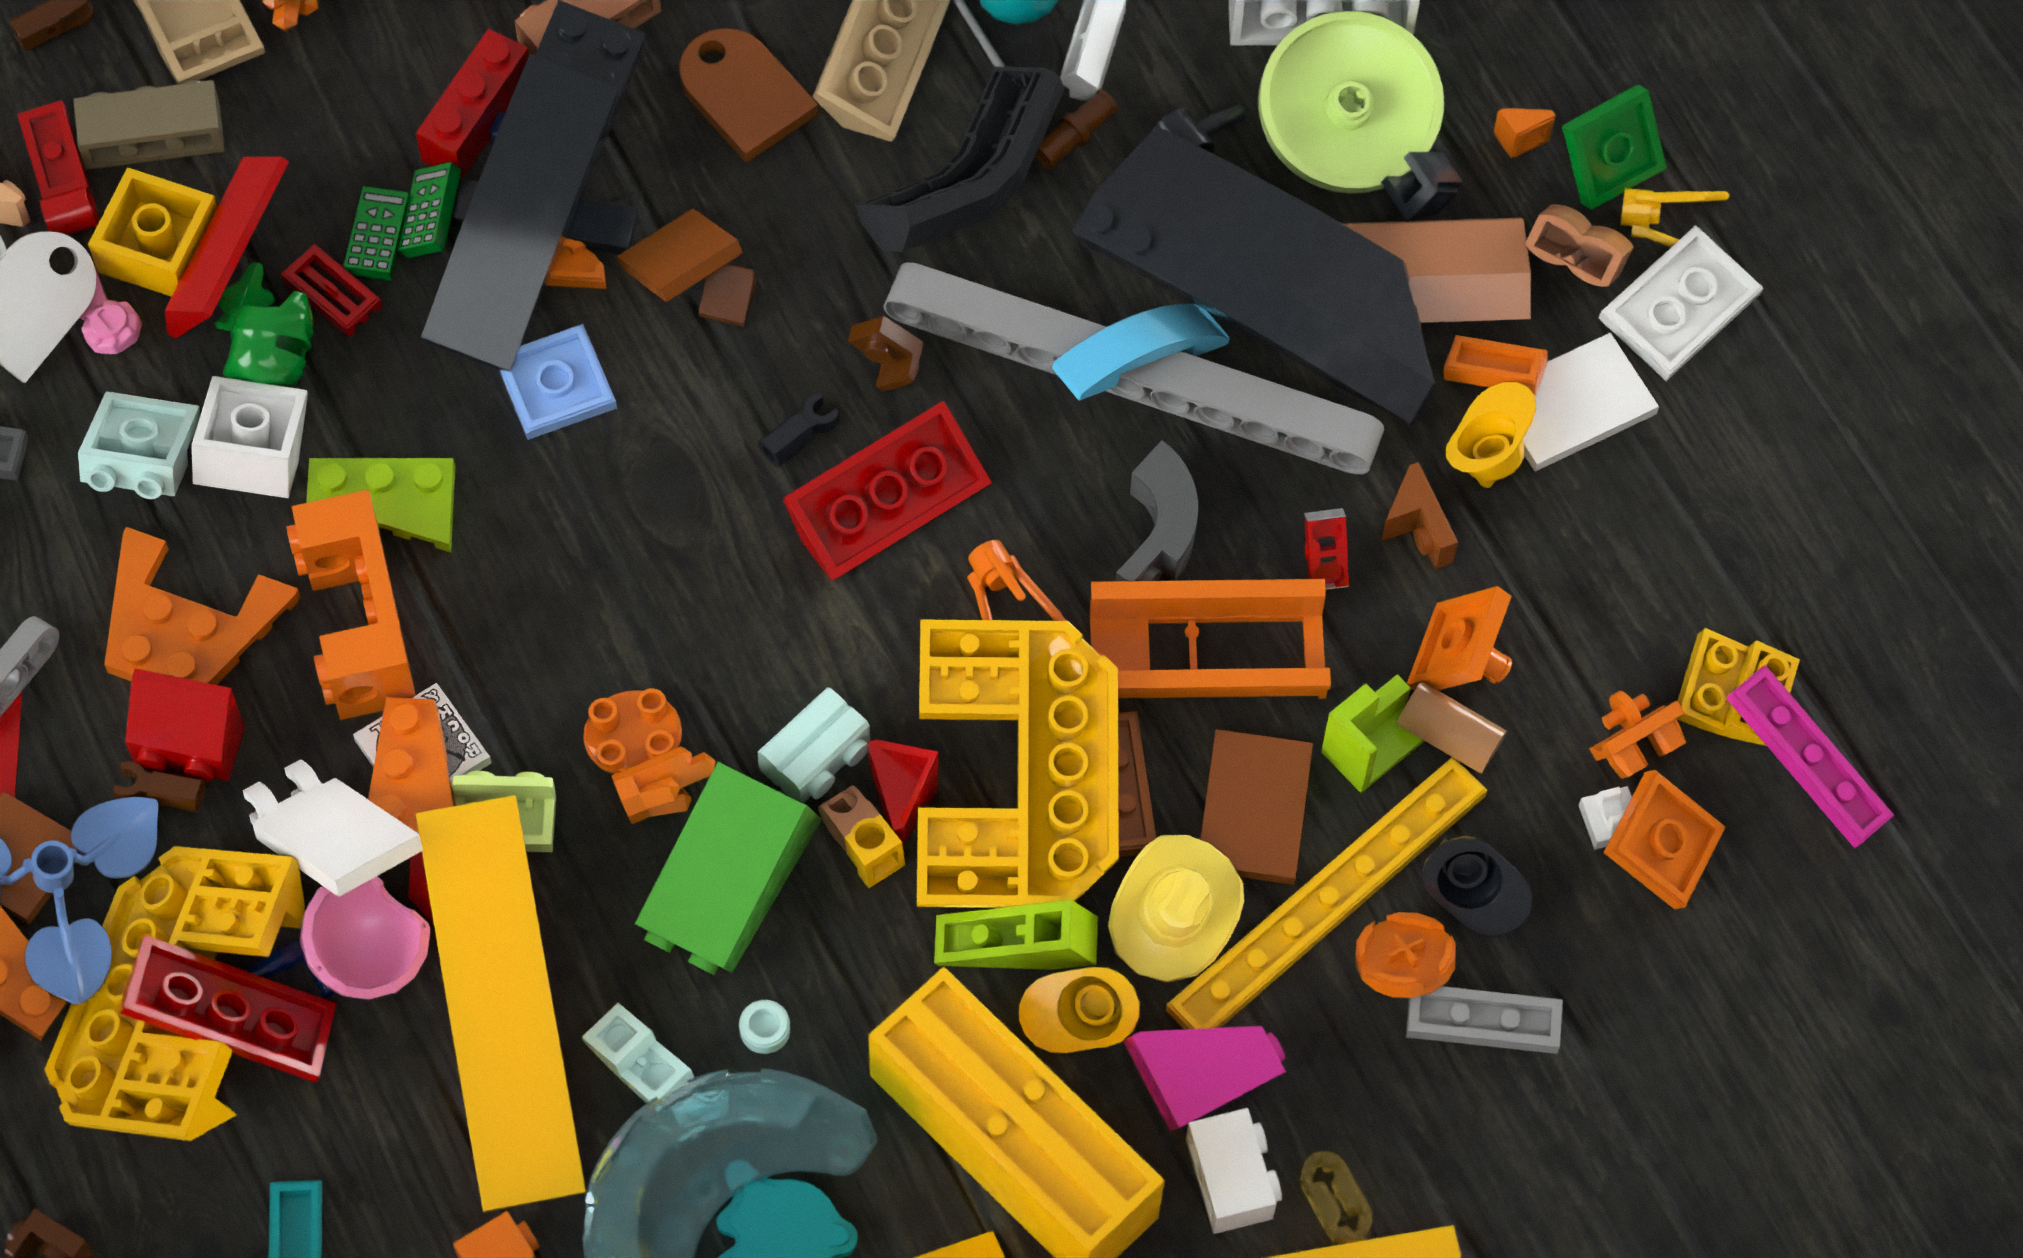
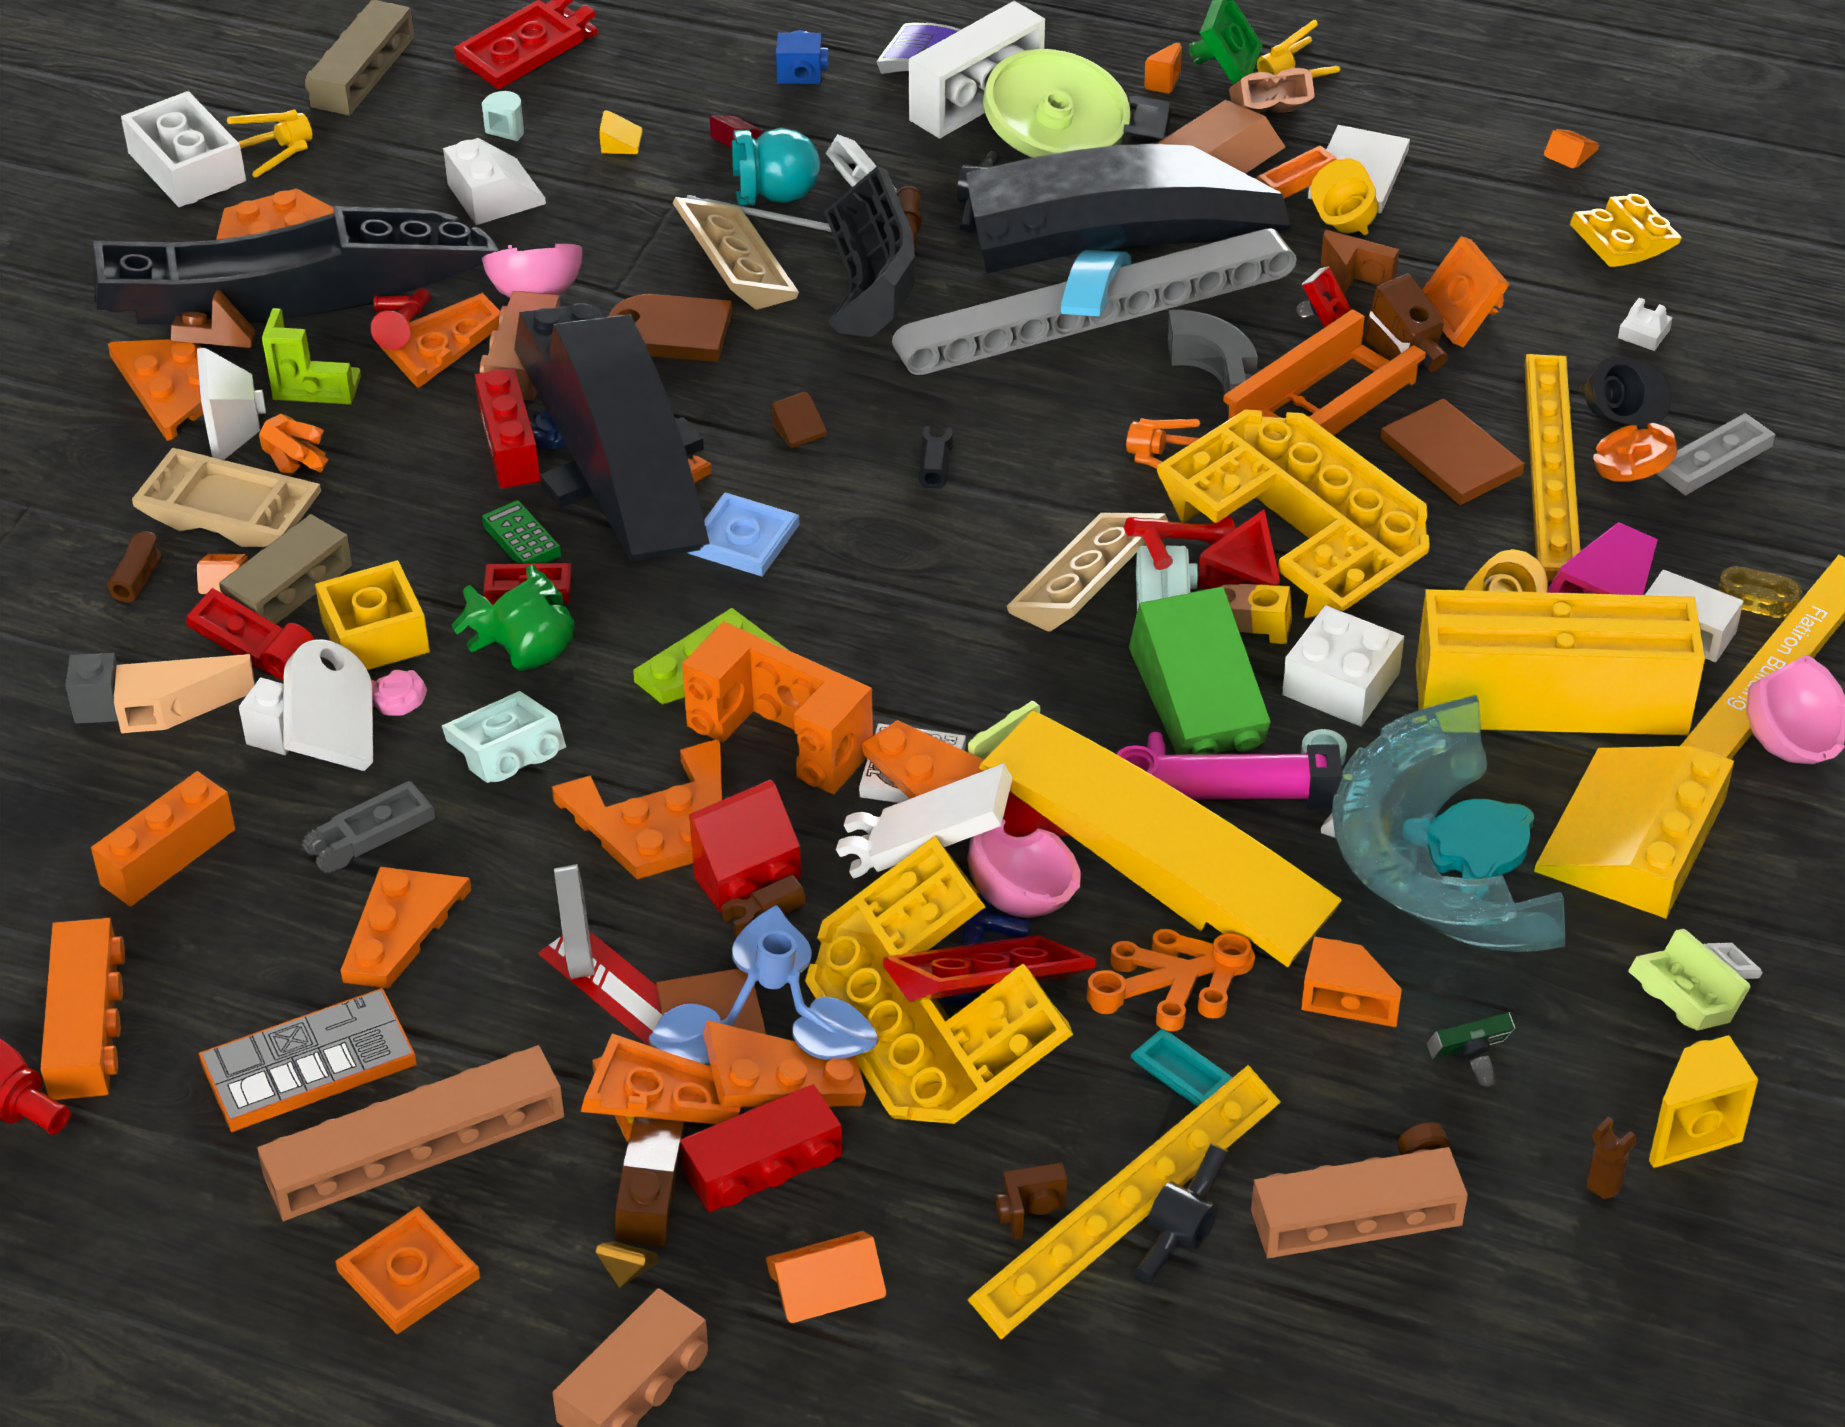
camera: 40 degrees left, 20 degrees down
red slope [165,157,289,339] -> none
white slope [192,376,308,498] -> none
green tile [398,162,461,258] -> none
light aqua slope [582,1003,695,1113] -> none
orange dish [583,688,682,775] -> none
orange rock [612,746,715,824] -> none
dark orange tile [617,208,743,302] -> none
red slope [782,401,992,581] -> none
reddish brown bracket [848,316,924,392] -> none
lime slope [934,900,1098,970] -> none
light yellow hat [1108,835,1244,983] -> none
lime panel [1321,674,1425,793] -> none
medium nougat brick [1396,681,1507,773] -> none
orange hips [1589,691,1686,779] -> none
white tile [1598,225,1763,381] -> none
orange tile [1603,770,1726,909] -> none
dark pink tile [1725,665,1894,848] -> none
none -> slope [197,554,248,594]
none -> tan slope [1007,513,1168,632]
none -> orange plant [1087,929,1255,1031]
none -> dark pink piece [1116,732,1343,809]
none -> red piece [1124,515,1235,570]
none -> white brick [1282,605,1404,727]
none -> reddish brown torso [1363,273,1448,372]
none -> orange slope [1544,129,1599,168]

